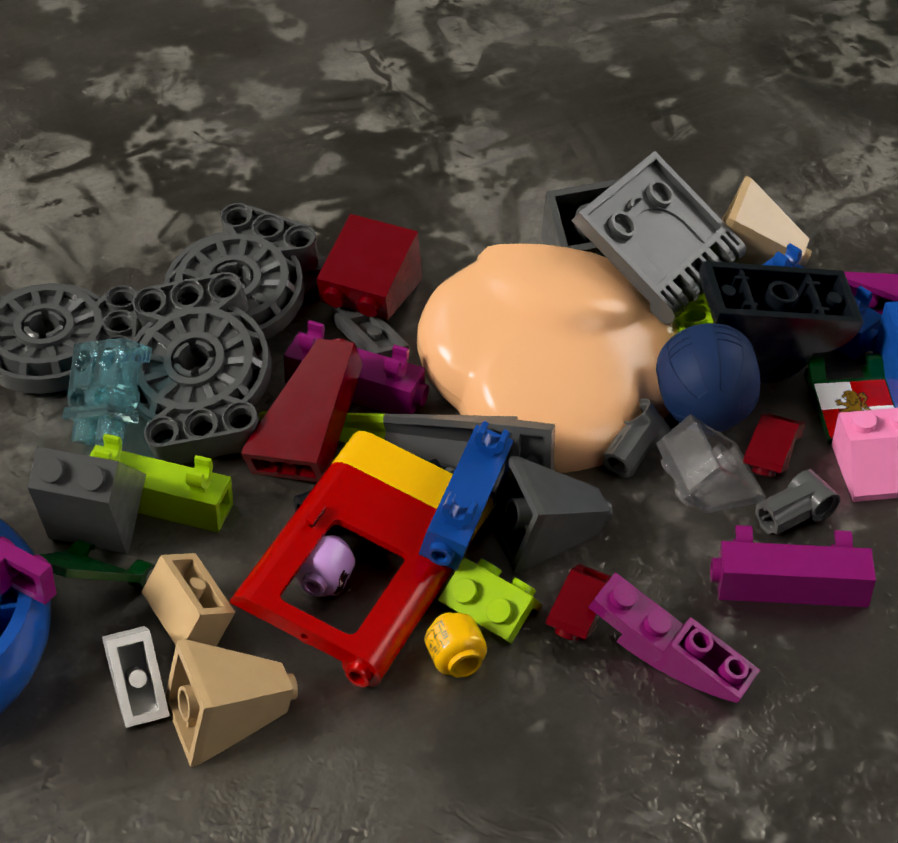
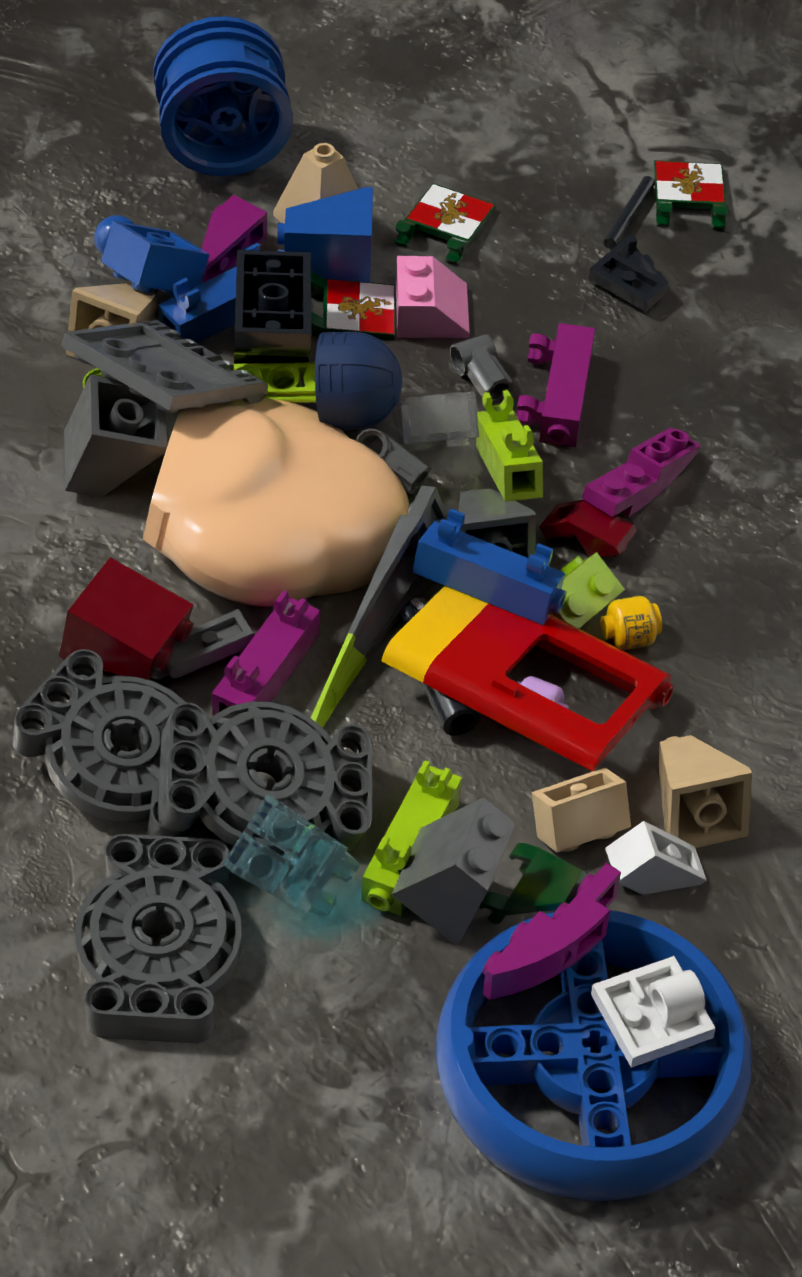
camera: 85 degrees left, 5 degrees up
dark red slope [241,338,363,482] -> none
dark red slope [743,413,806,477] -> none
none -> blue brick [94,215,210,297]
none -> lime brick [475,390,543,502]

